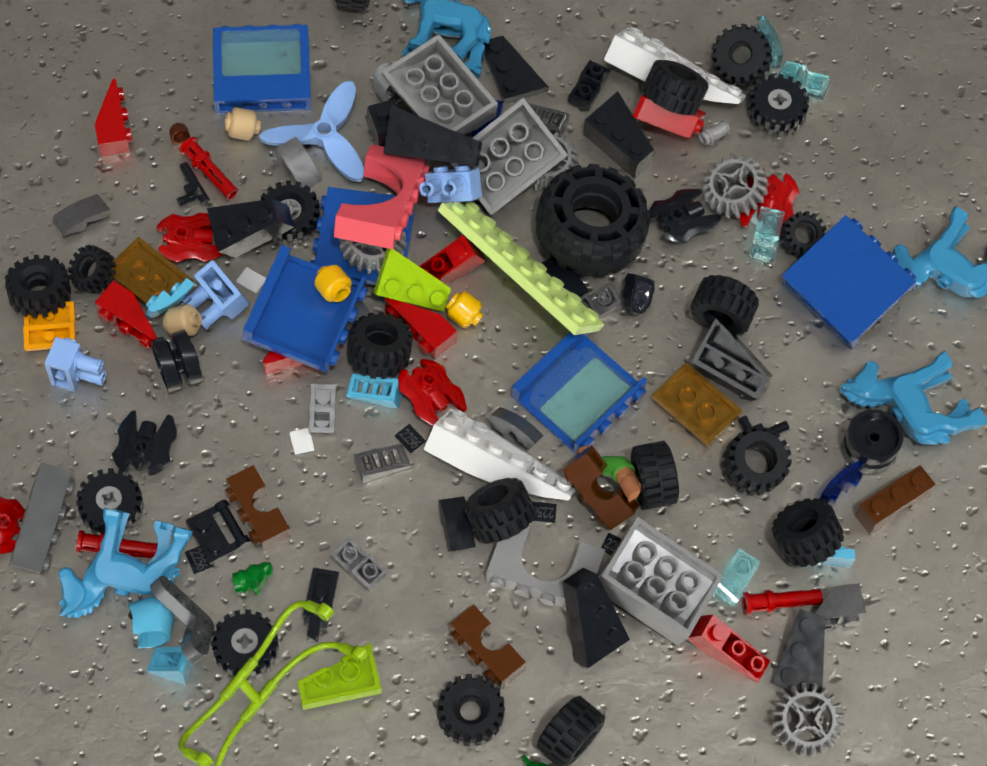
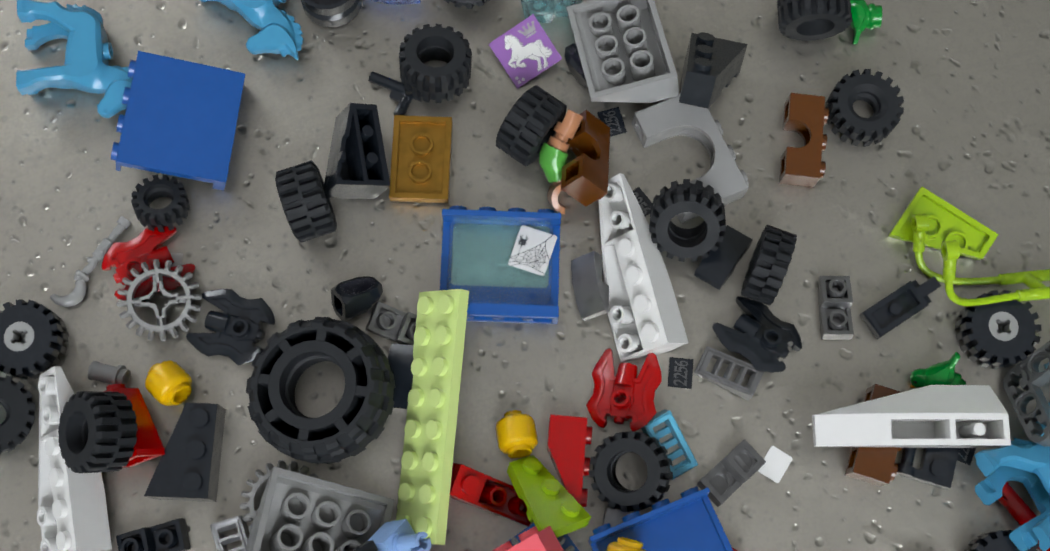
camera: 130 degrees left, 10 degrees up
clear light blue slope [749,206,785,263] -> none
none -> light grey piece [50,216,131,307]
none -> yellow head [145,360,192,406]
none -> medium lavender sticker [489,14,562,89]
none -> white sticker [508,225,557,276]
none -> black piece [712,296,802,373]
none -> black tyre [741,225,797,306]
none -> white wedge [812,385,1011,448]

